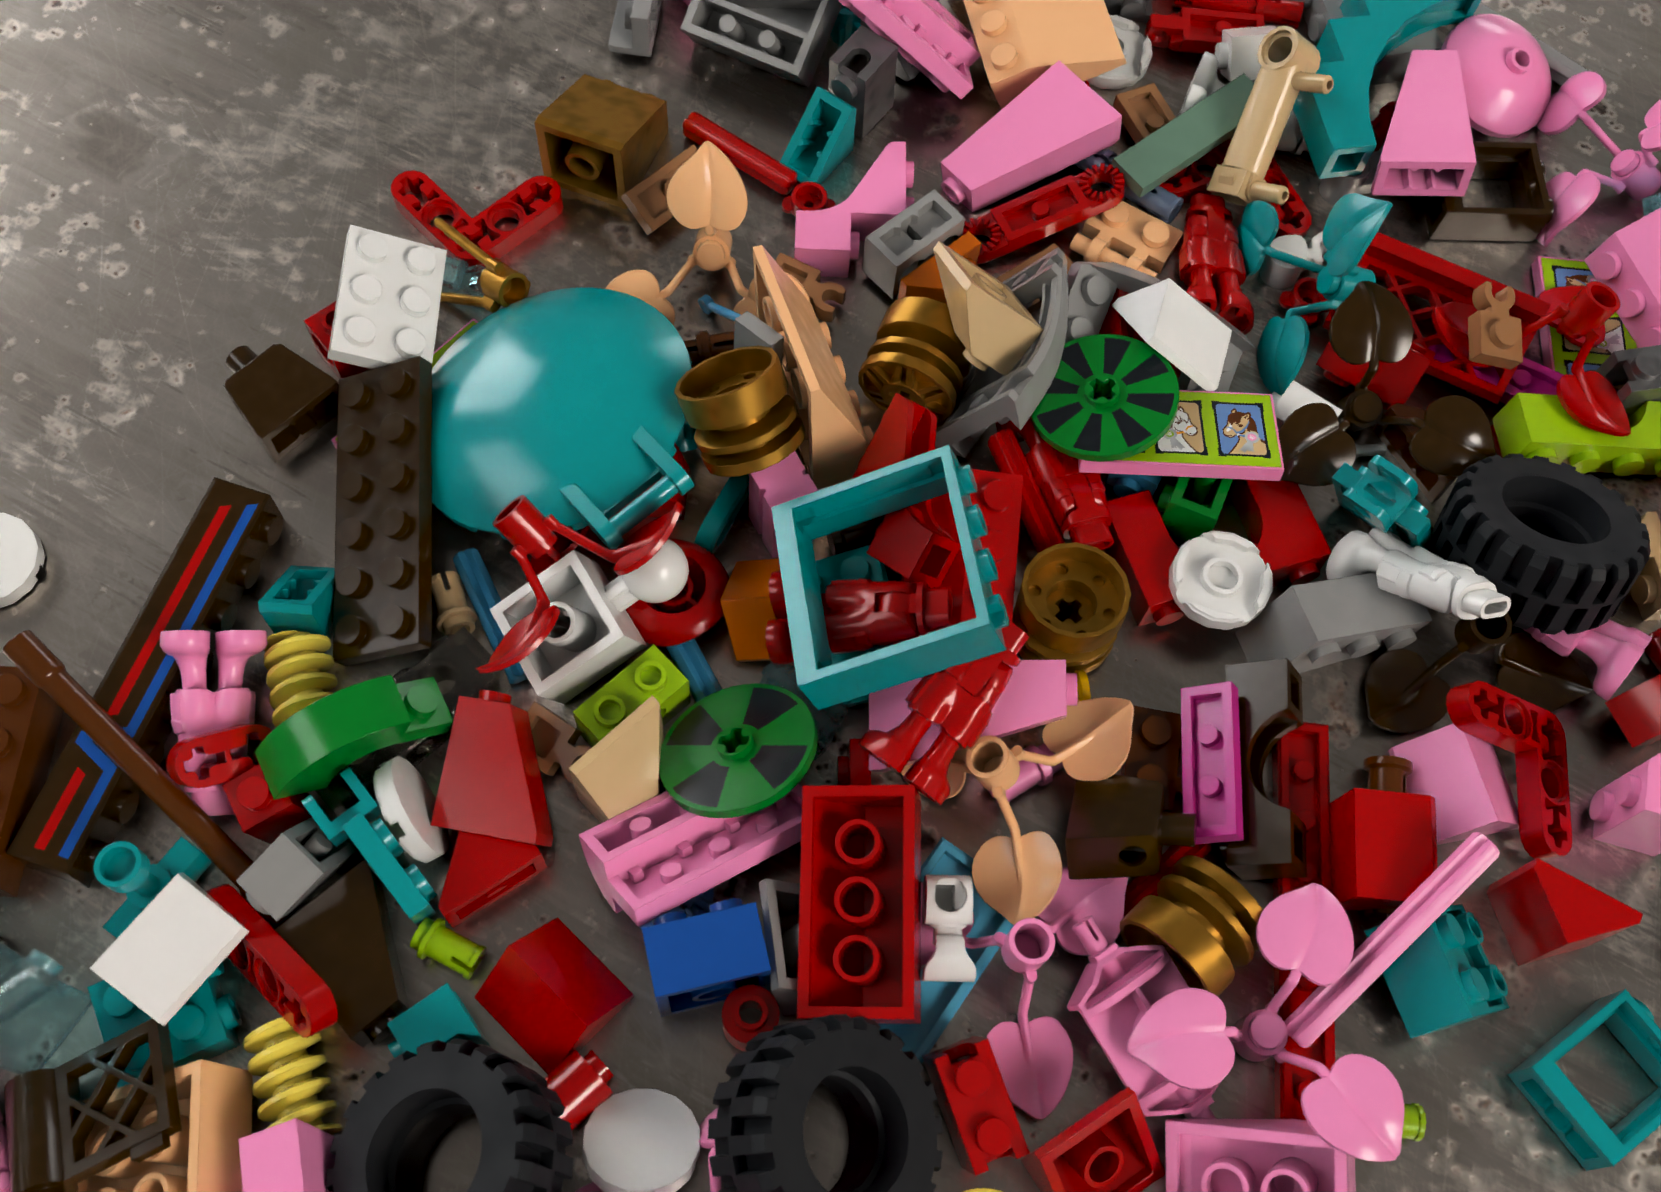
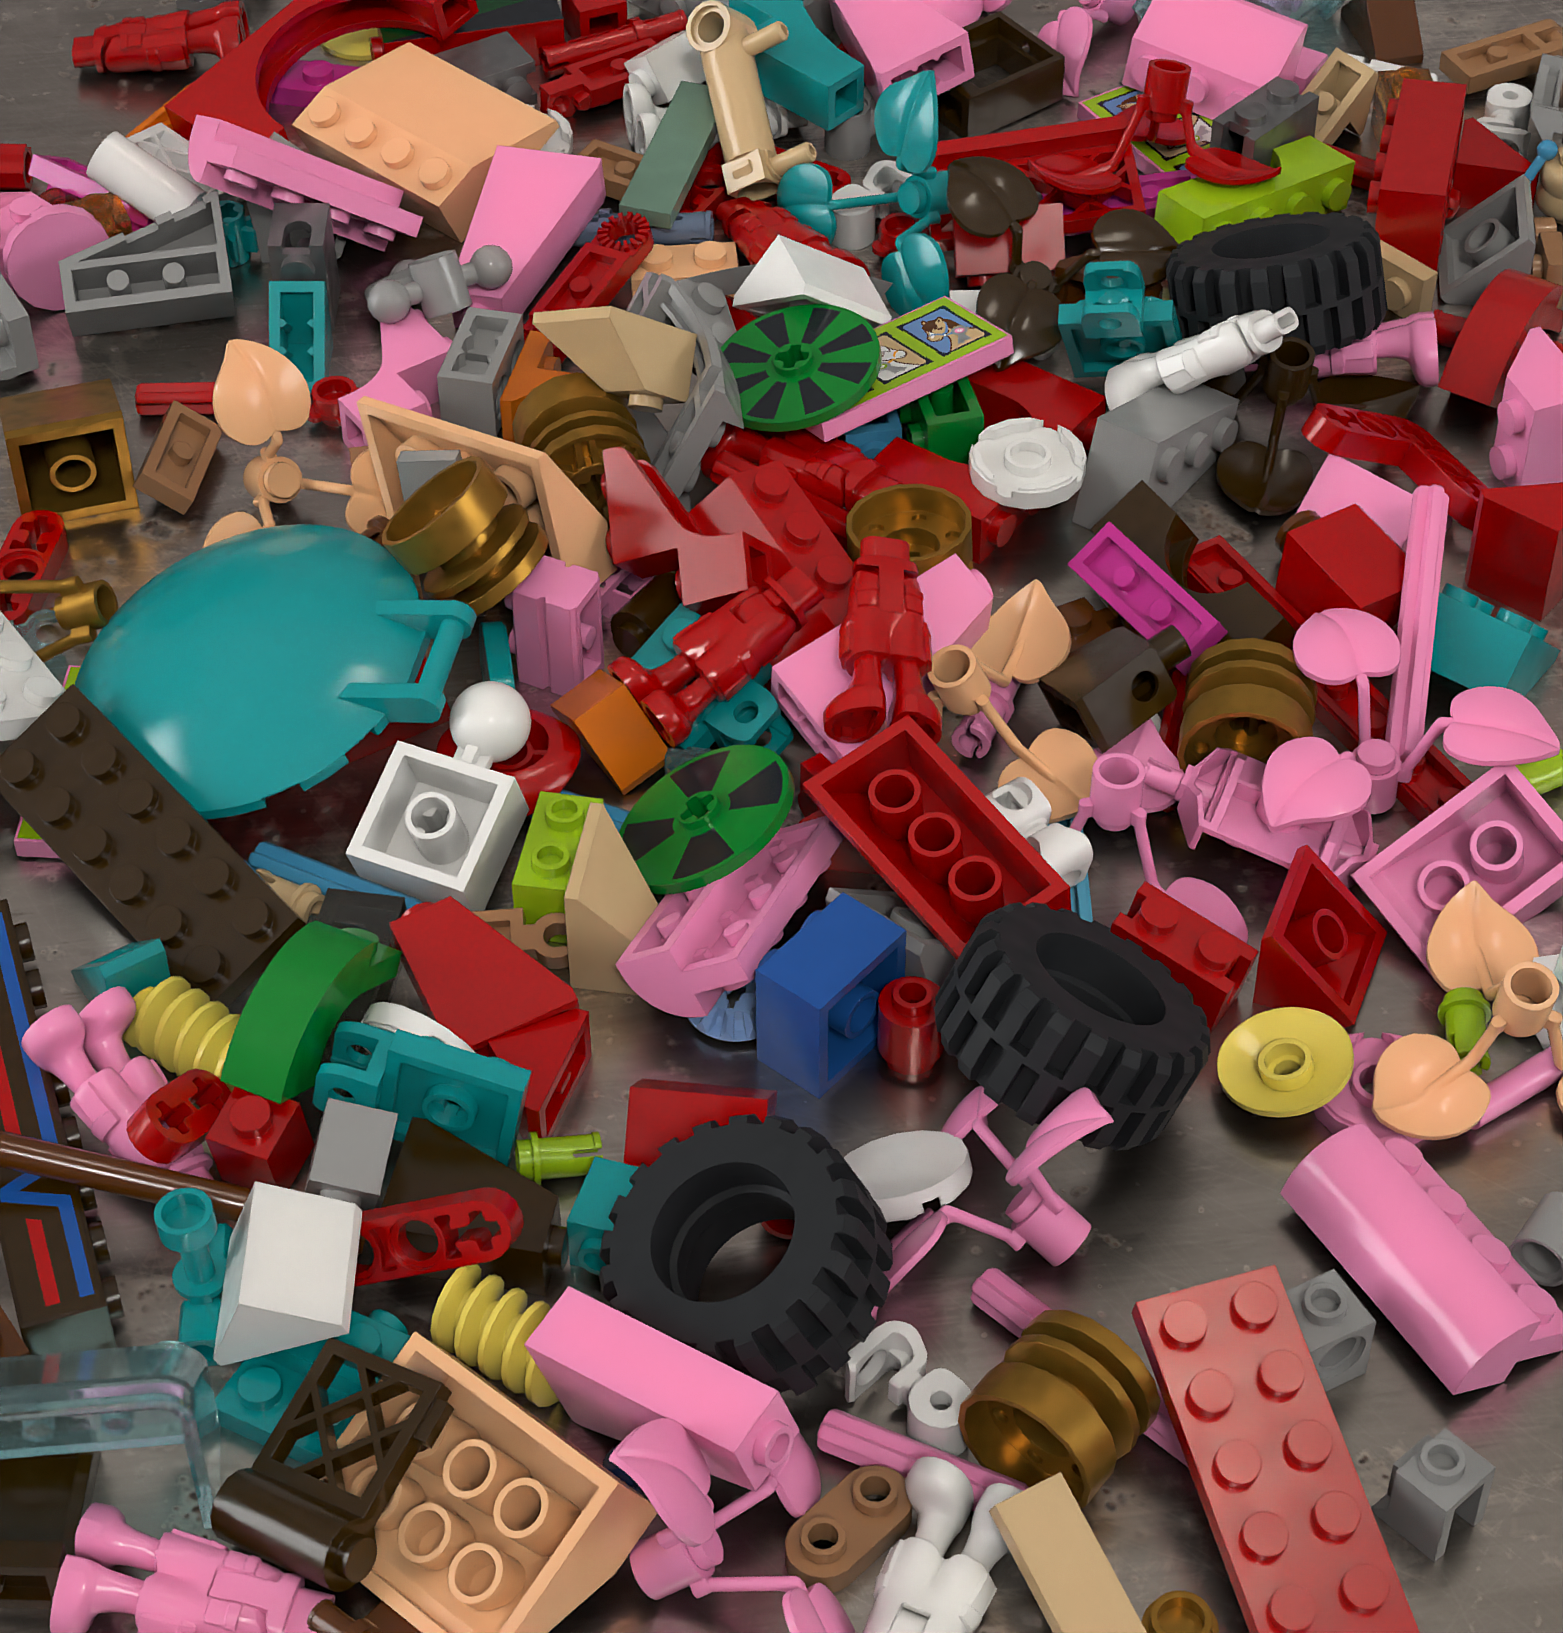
camera: 30 degrees left, 20 degrees down
red plant [475,495,684,674] -> none
dark azure hinge [698,294,741,322] -> none
teal window [771,444,1009,710] -> none
medium nougat plate [1468,281,1523,370] -> none
none -> light grey piece [364,244,513,324]

